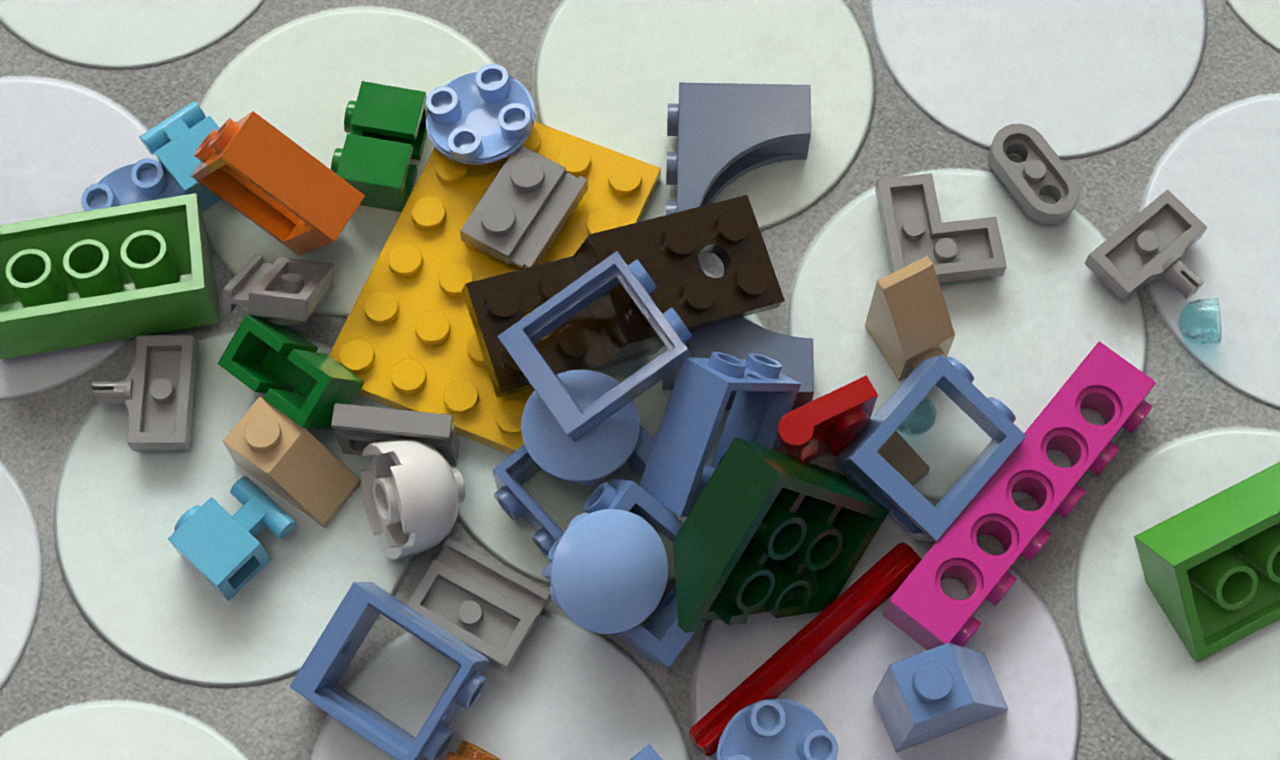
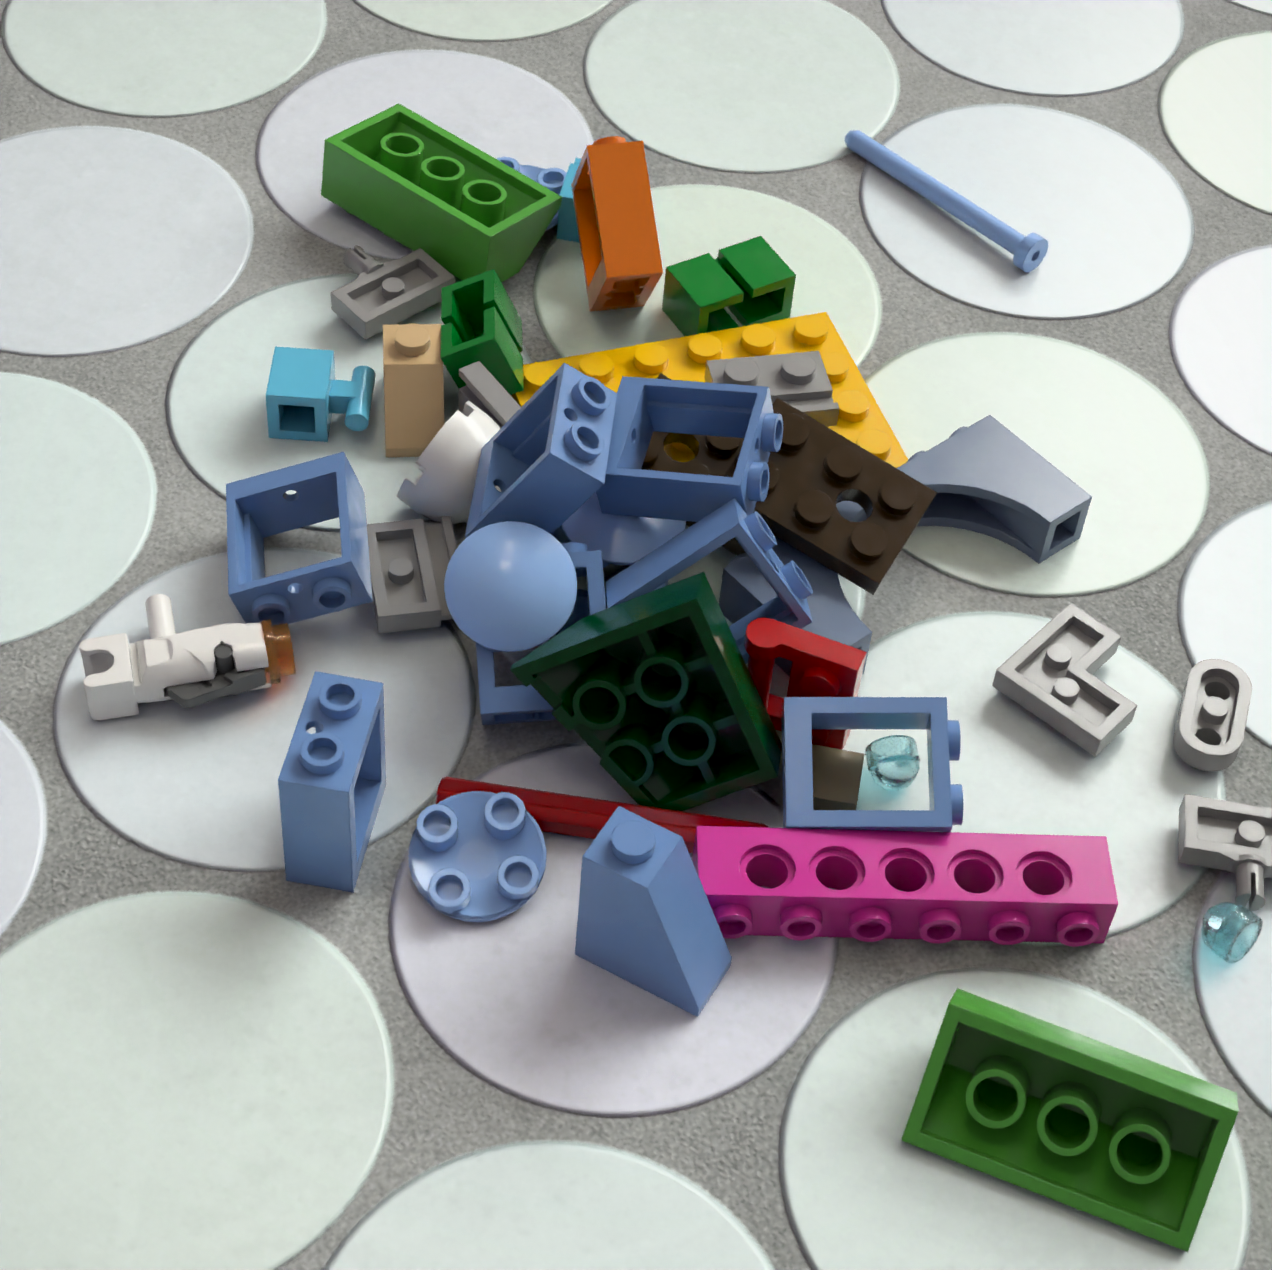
camera: 45 degrees right, 20 degrees down
light grey plate [223,254,334,325] -> none
light blue dish [426,64,535,165] -> none
tan slope [865,255,955,381] -> none
none -> medium blue window [465,363,617,538]

